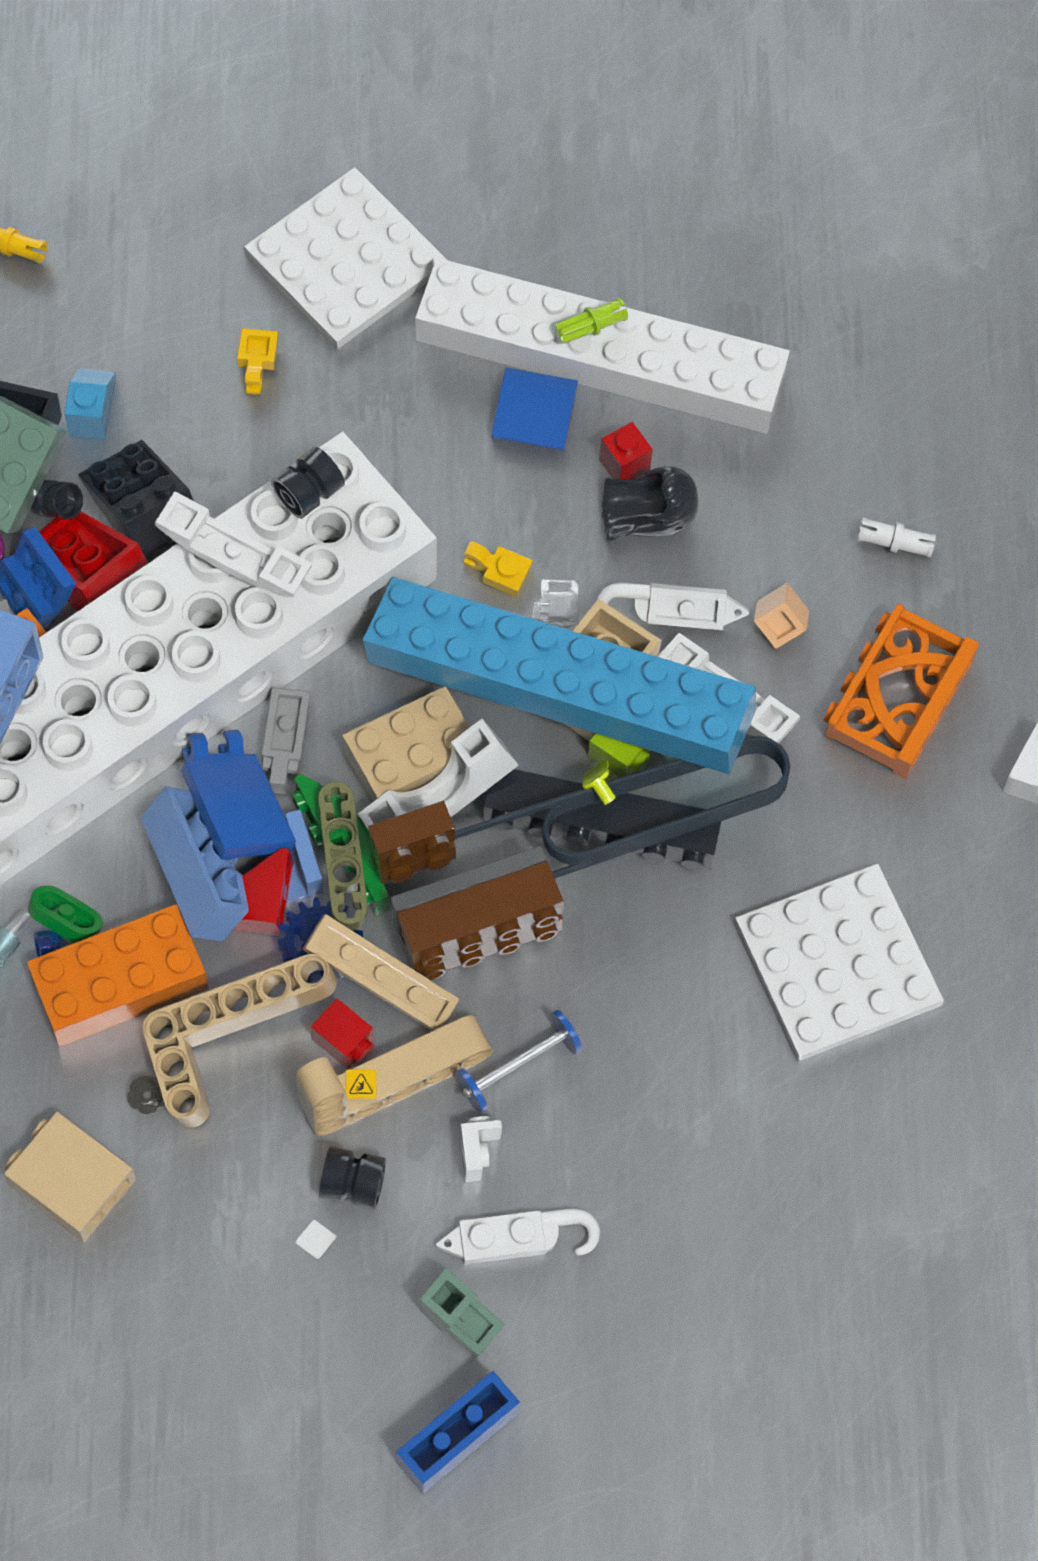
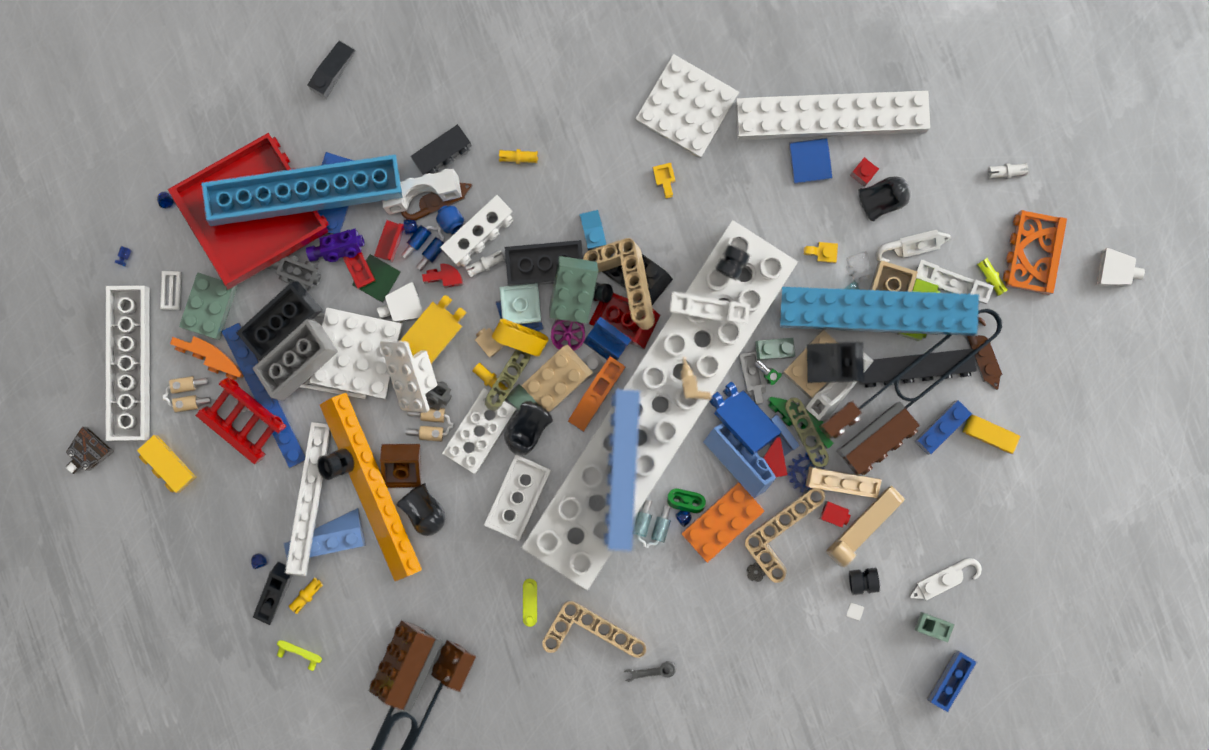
camera: 20 degrees left, 20 degrees up
tan brick [4,1112,136,1243] -> none
yellow sticker [346,1069,376,1099] -> none
axle [455,1010,582,1113] -> none
white bracket [460,1116,502,1182] -> none
lime axle [555,297,628,344] -> none
neon yellow piece [582,760,616,805] -> none
white plate [734,864,944,1061] -> none
light nougat panel [754,582,809,649] -> none
none -> tan beam [583,238,654,330]
none -> tan piece [681,357,711,400]
none -> sand green plate [755,338,796,360]
none -> piece [755,360,782,385]
none -> black slope [807,342,864,383]
none -> blue arch [914,400,972,455]
none -> yellow beam [962,414,1021,454]
none -> reddish brown plate [967,317,1003,390]
none -> neon yellow pin [977,258,1008,296]

